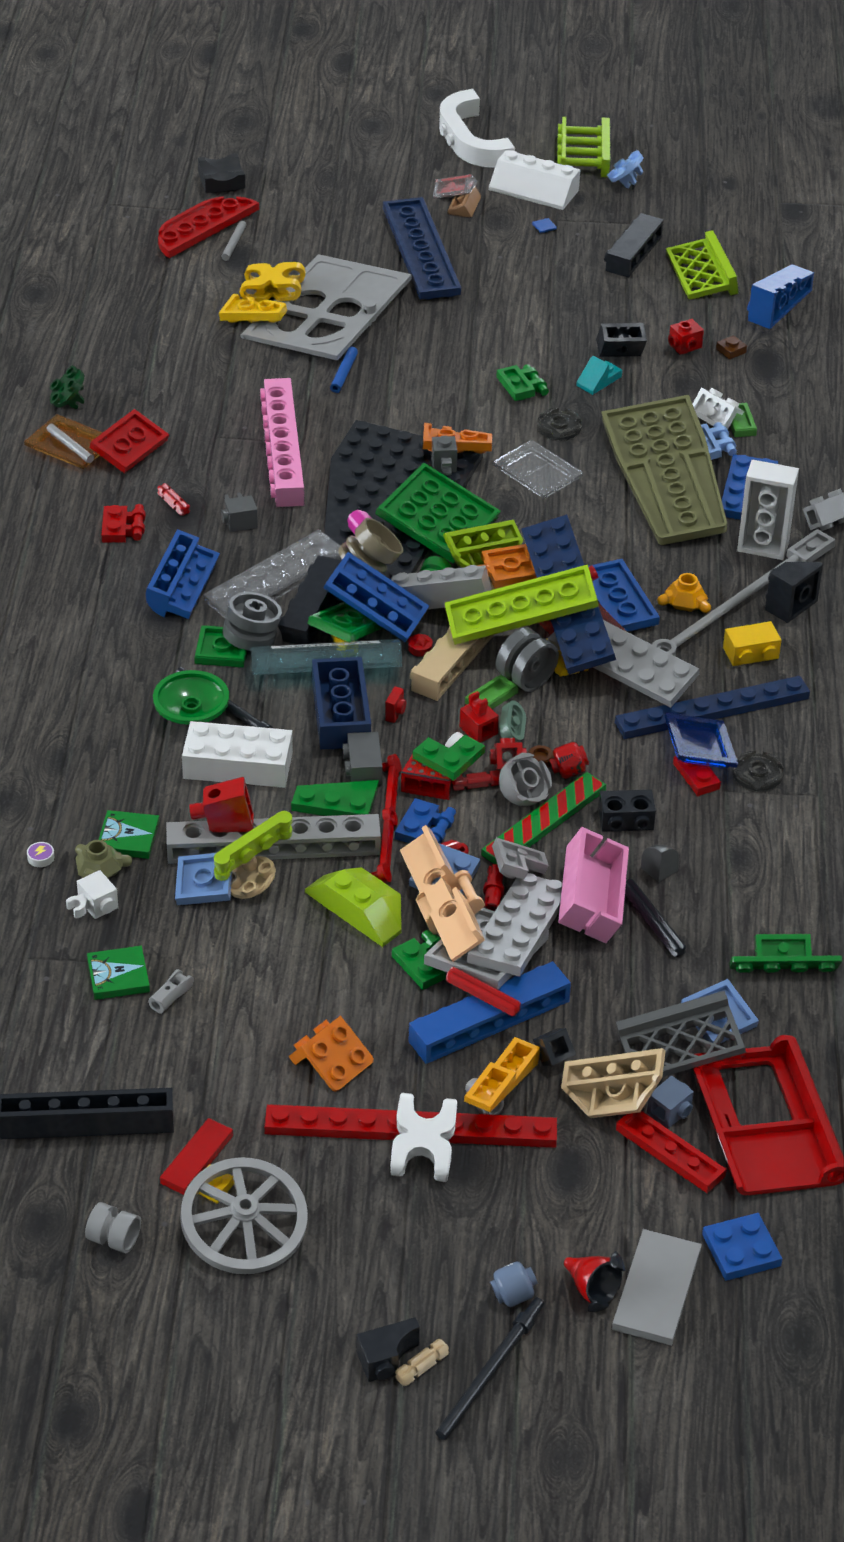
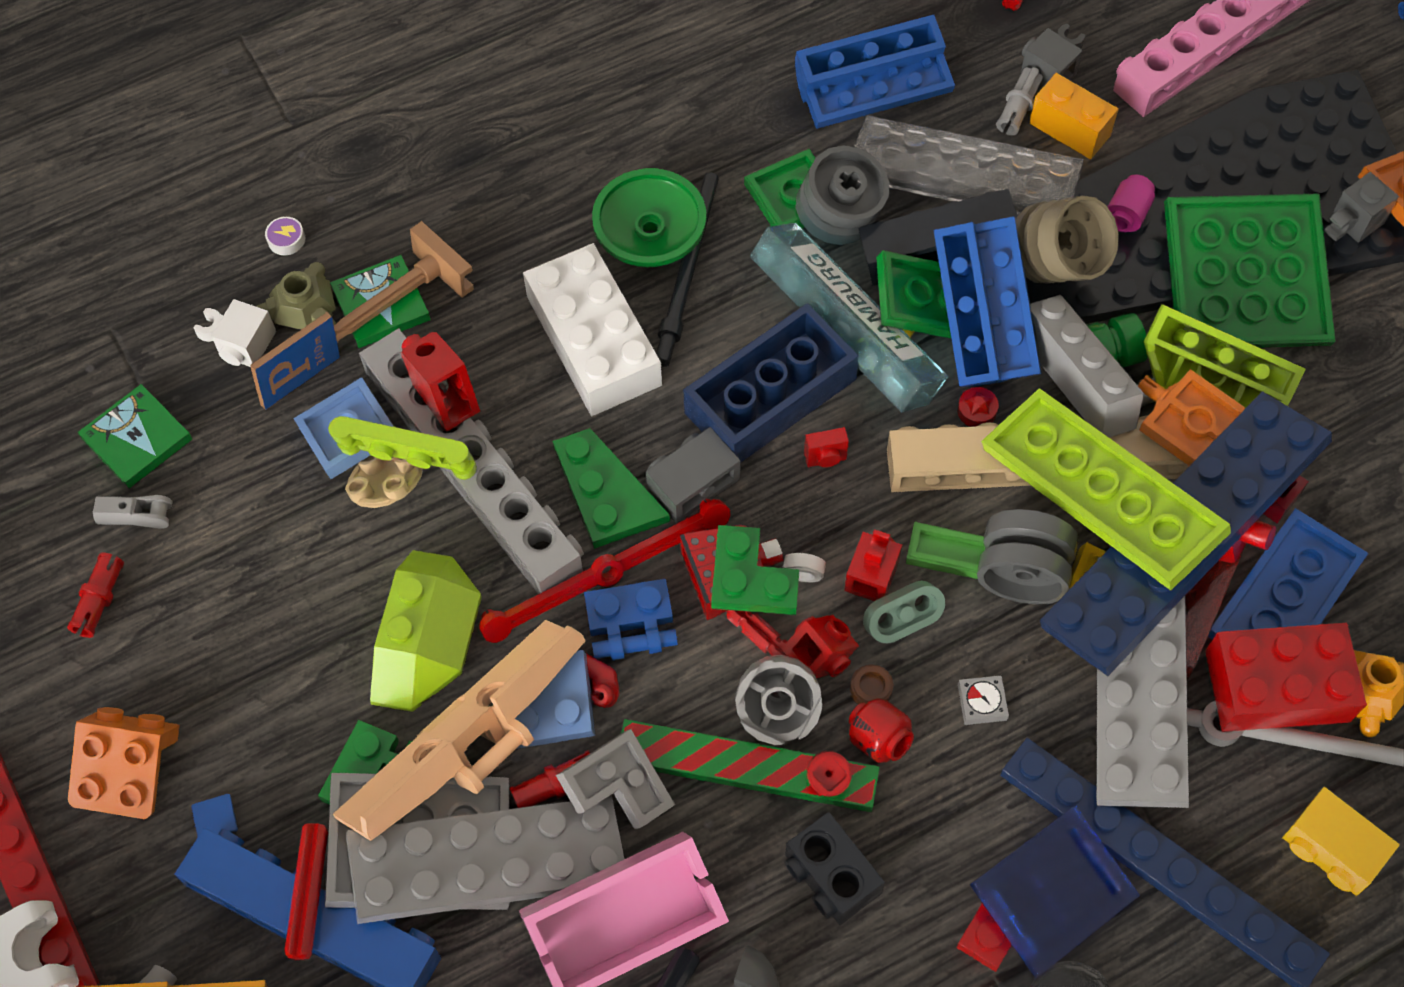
camera: 60 degrees right, 20 degrees up
none -> red pin [67,553,124,638]
none -> blue piece [191,794,238,837]
none -> medium nougat piece [250,221,474,410]
none -> red tile [807,751,852,796]
none -> tile [958,676,1009,725]
none -> light grey axle [996,67,1043,136]
none -> light orange brick [1029,73,1119,160]
none -> red brick [1205,623,1367,732]

